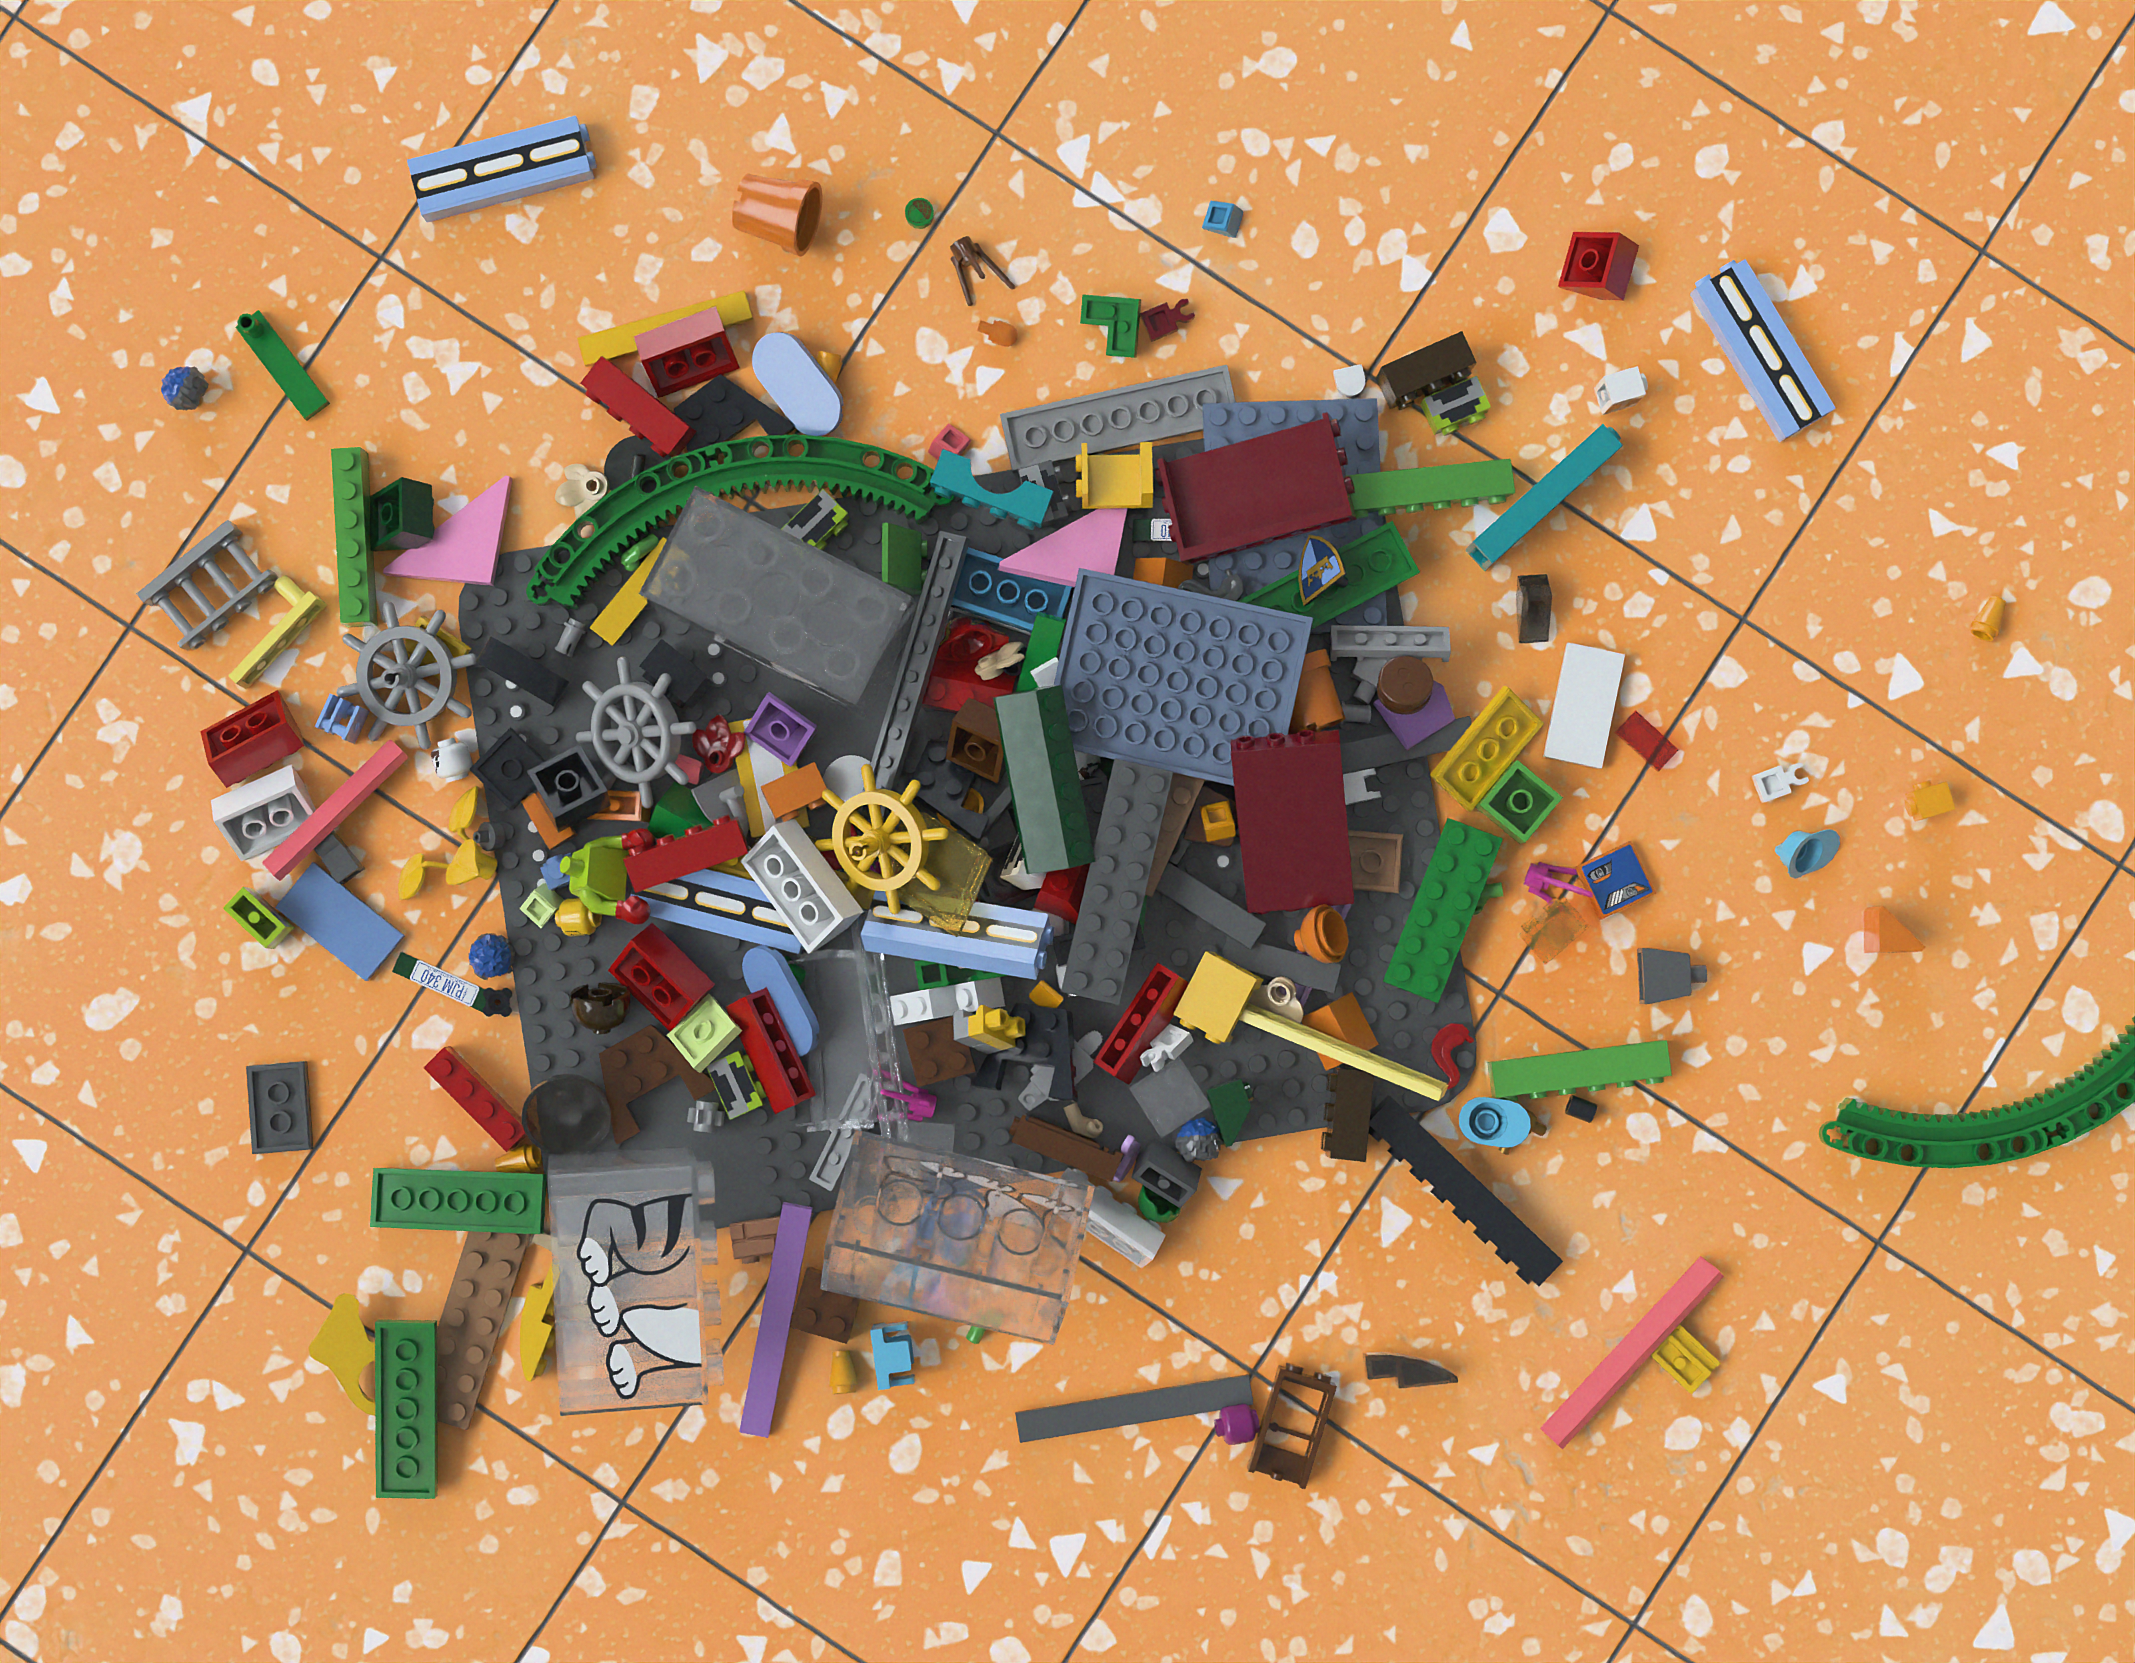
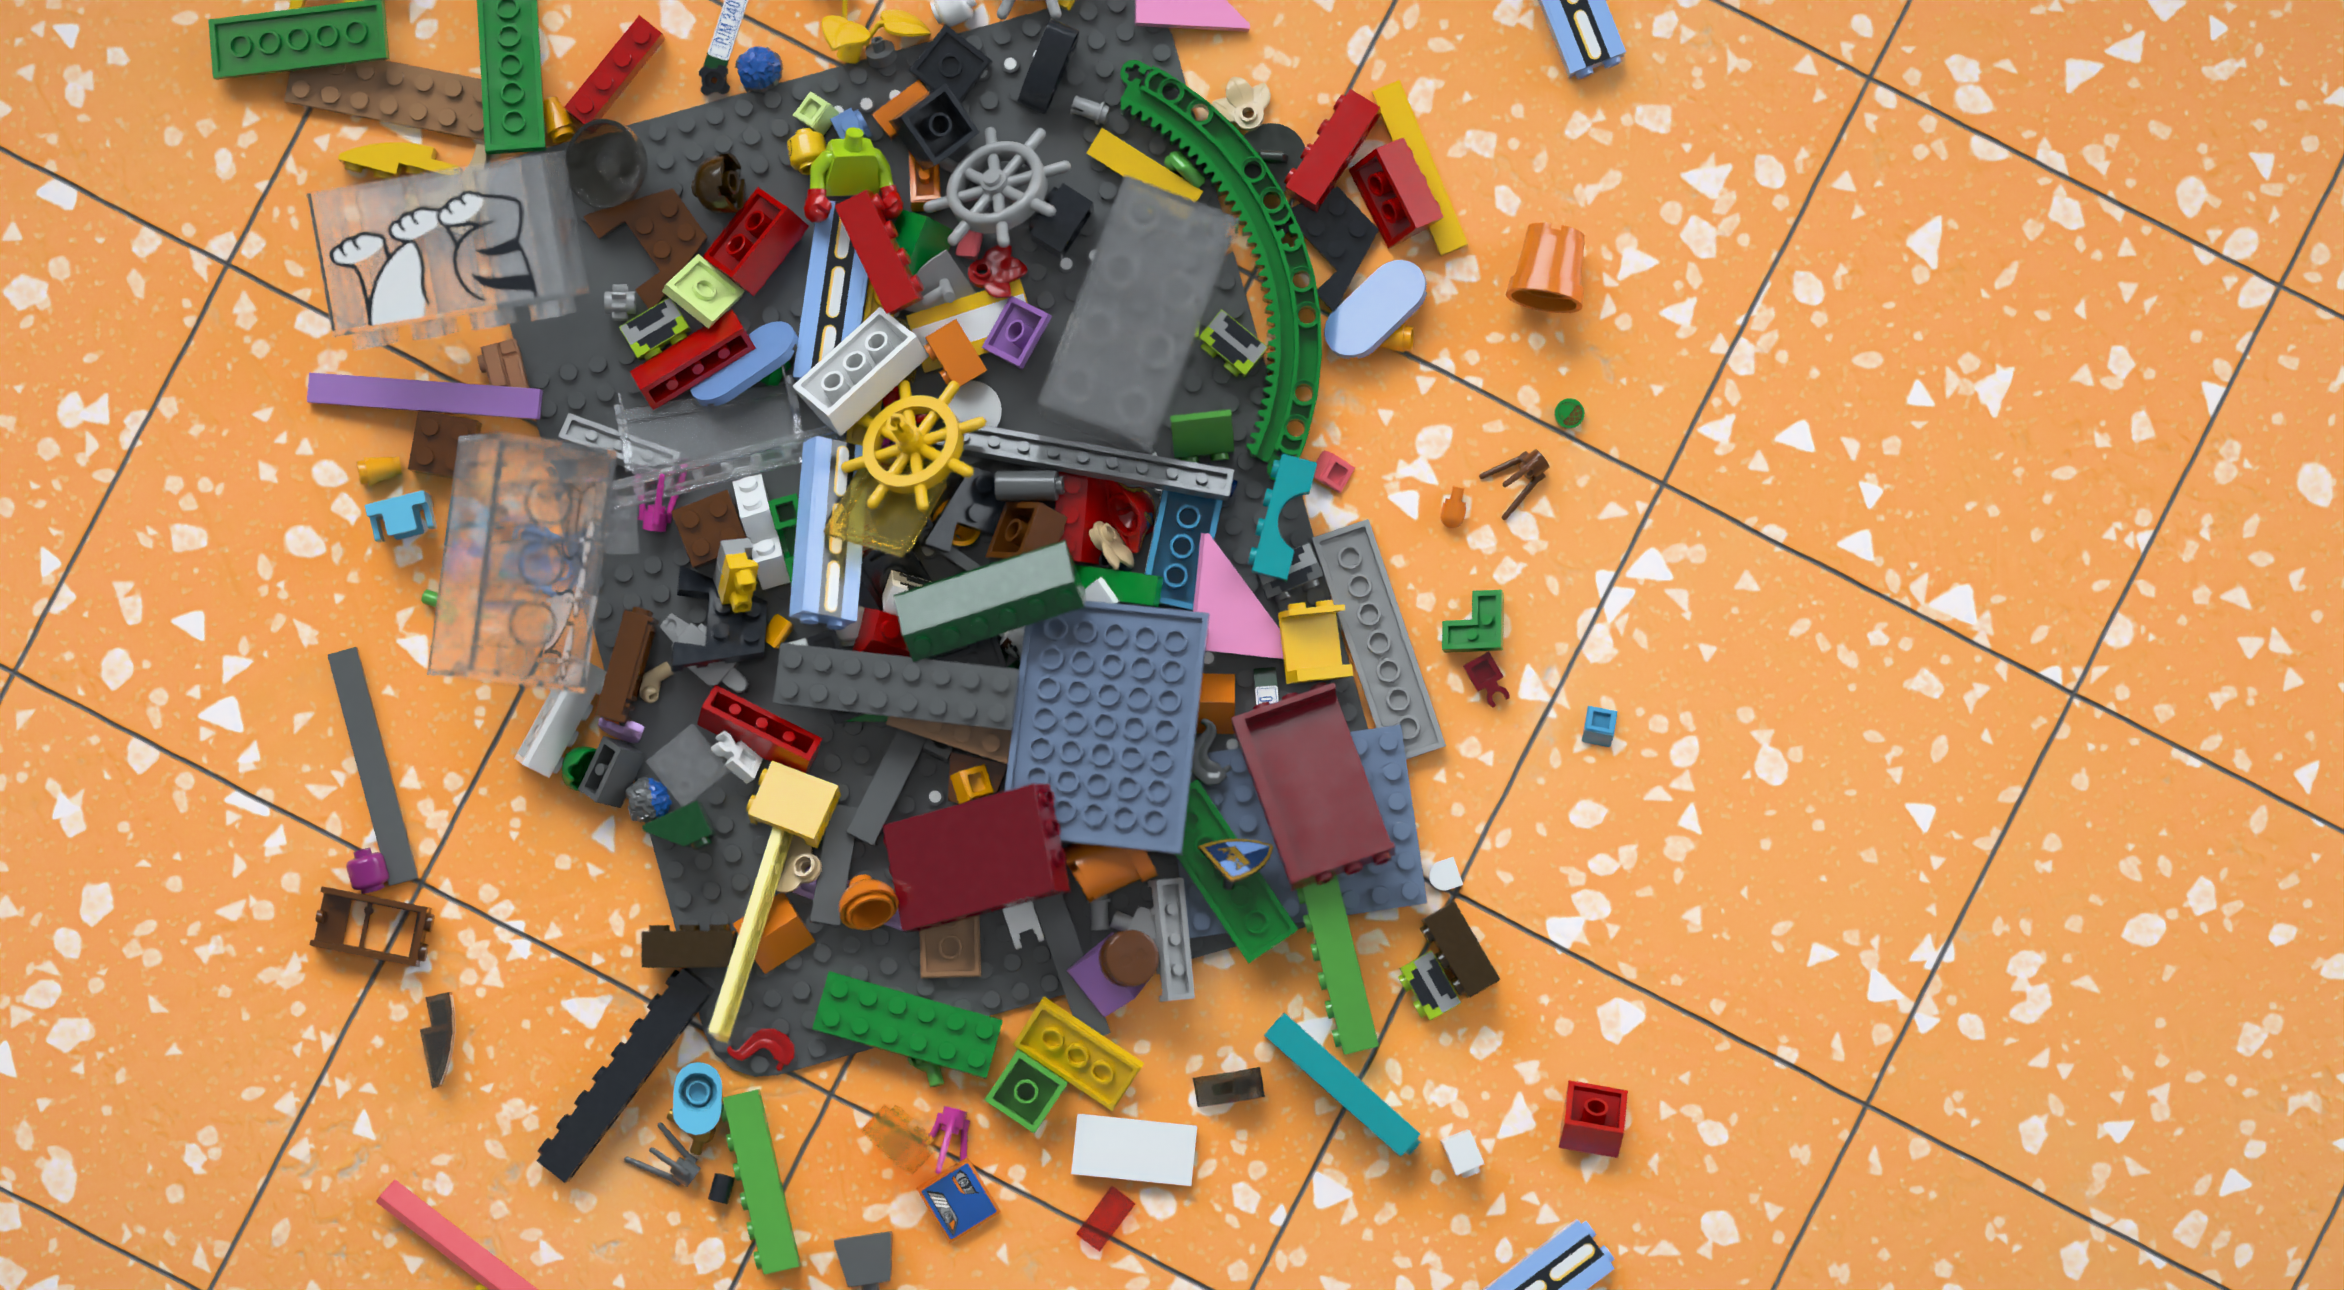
camera: 90 degrees right, 0 degrees up
none -> dark grey plant [624,1122,701,1187]
none -> dark grey brick [995,471,1065,501]

